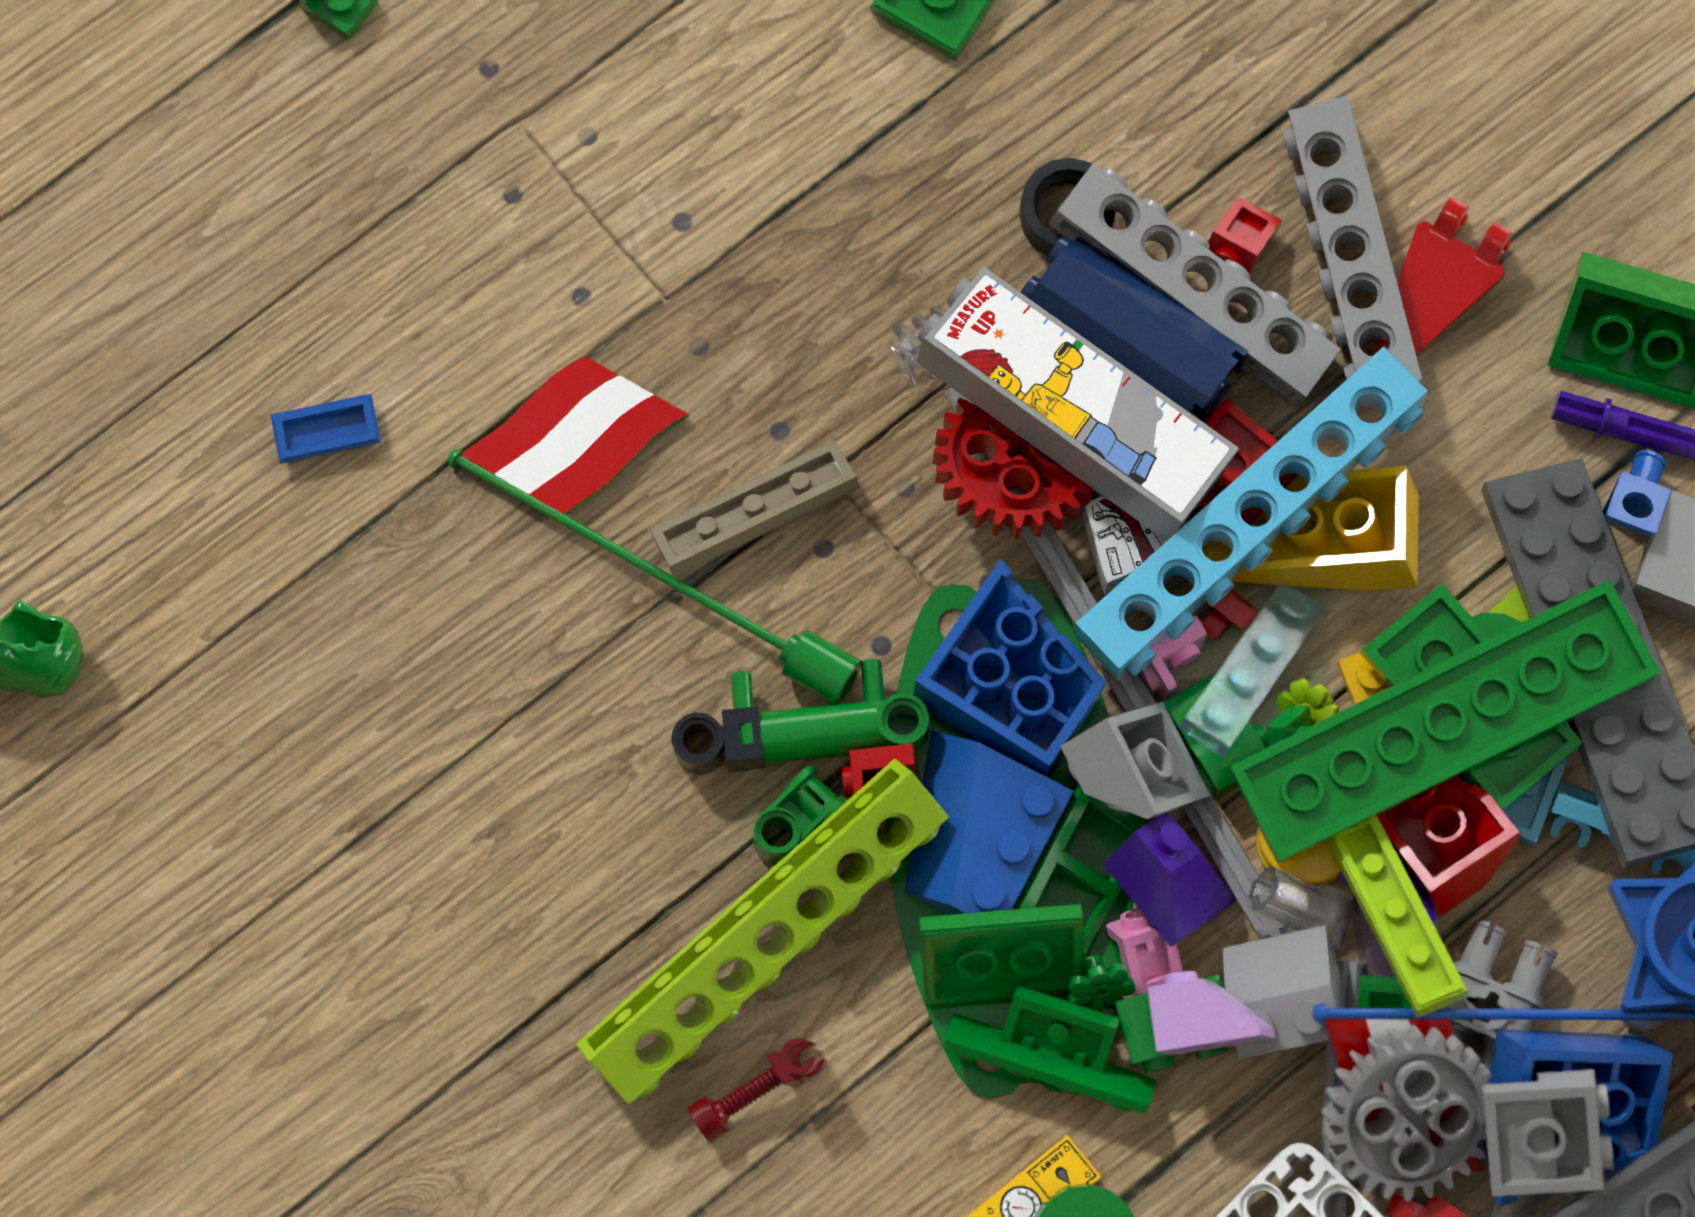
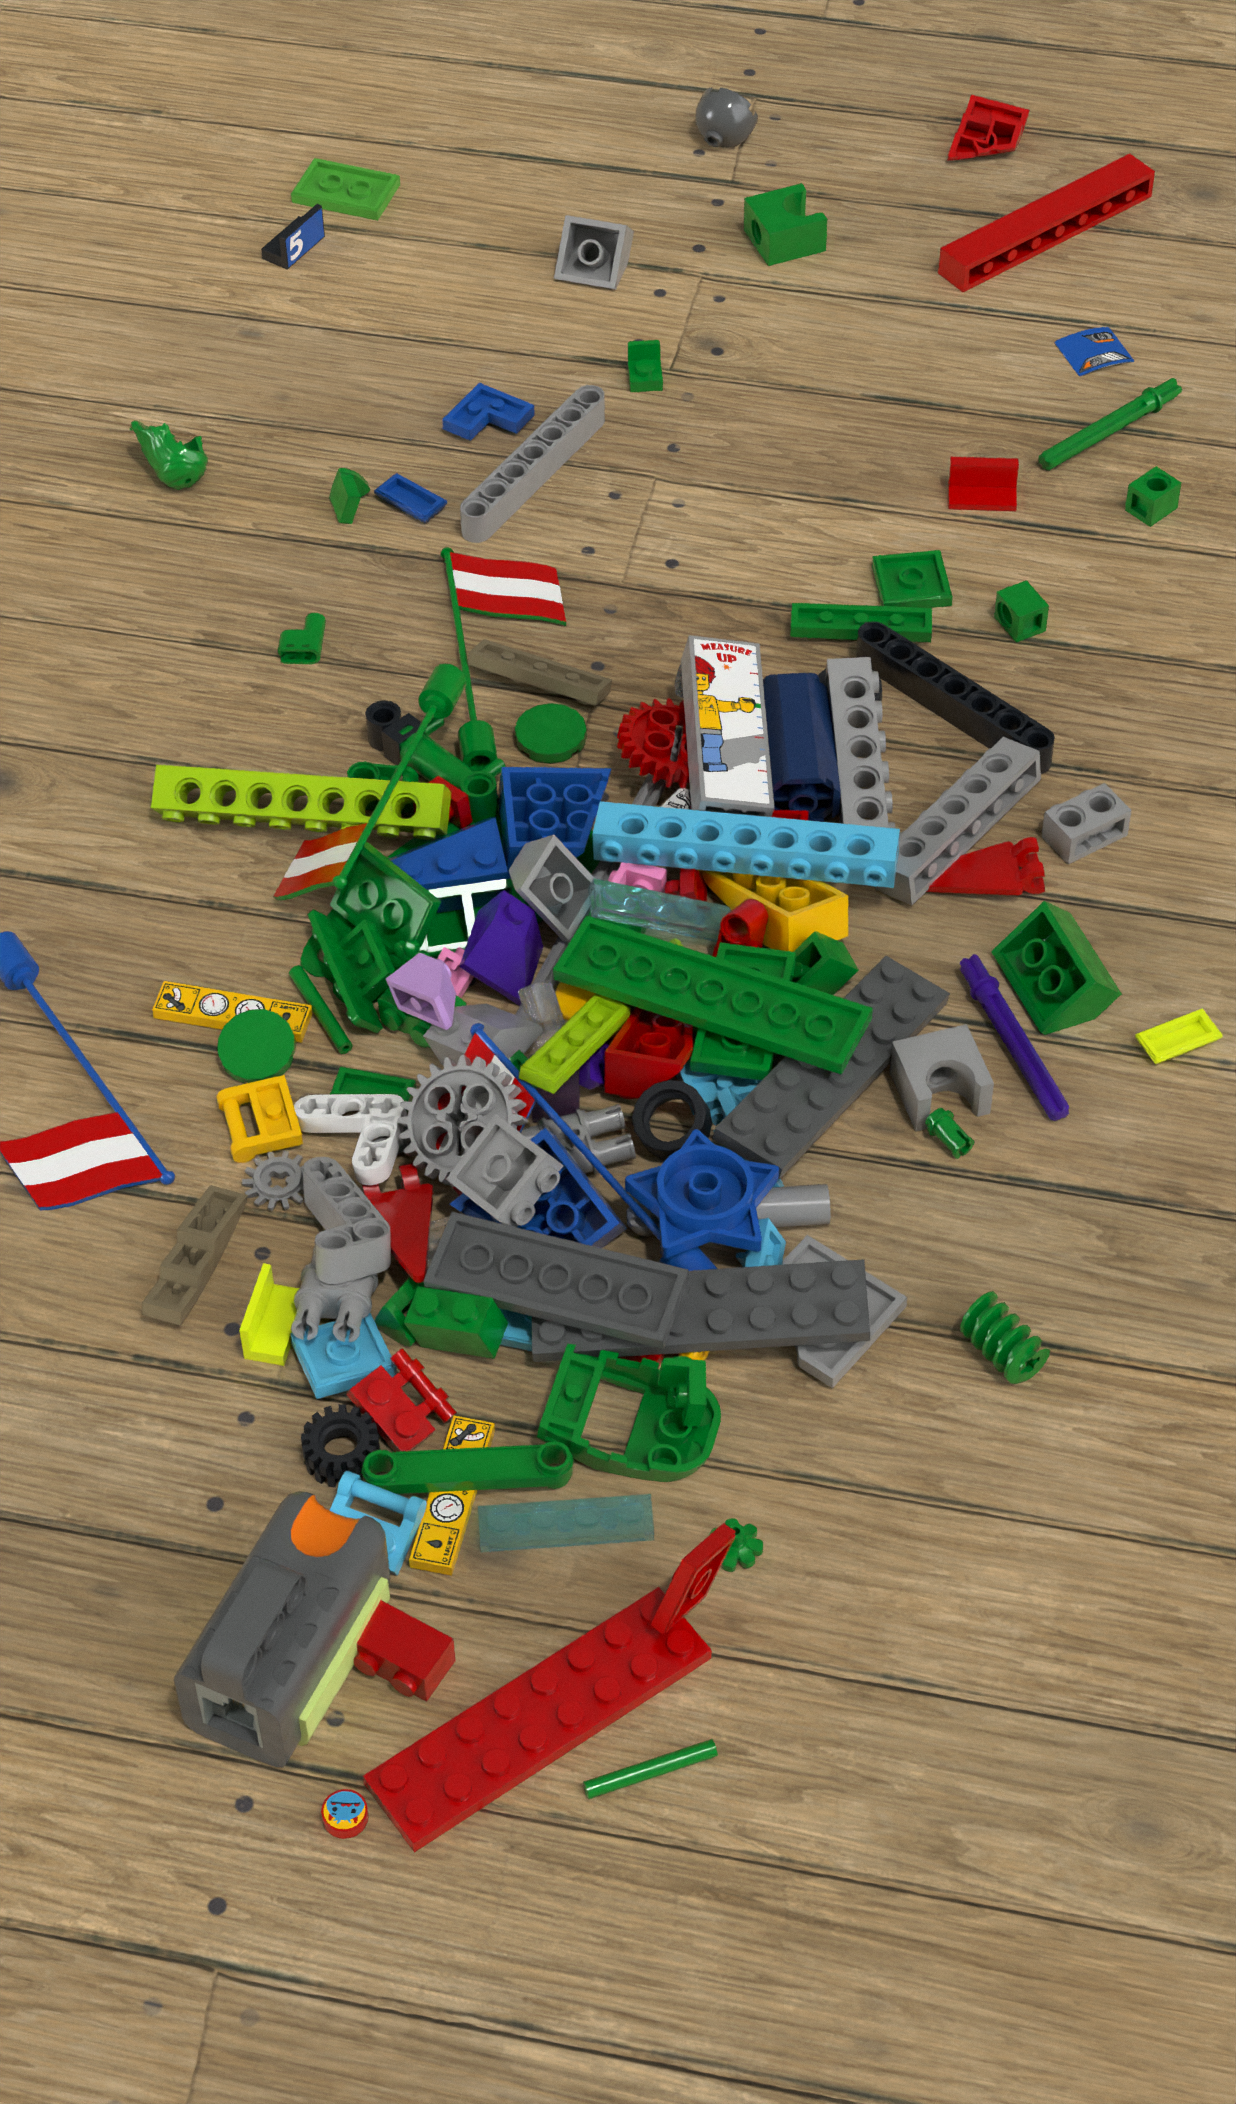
camera: 50 degrees right, 25 degrees down
dark red bar [688,1038,827,1143] -> none
red bracket [1208,196,1282,275] -> none
bracket [1603,450,1671,537] -> none
none -> flag [273,664,467,901]
none -> green piece [278,613,326,665]
none -> green piece [289,965,353,1054]
none -> green tile [329,468,371,524]
none -> green tile [330,1067,416,1114]
none -> blue plate [442,383,535,441]
none -> light grey beam [460,385,605,543]
none -> green tile [515,703,587,763]
none -> black tyre [632,1080,712,1160]
none -> red piece [712,899,769,957]
none -> green plate [790,603,932,643]
none -> green slope [792,931,859,995]
none -> black beam [856,621,1055,774]
none -> light grey brick [1042,783,1131,864]

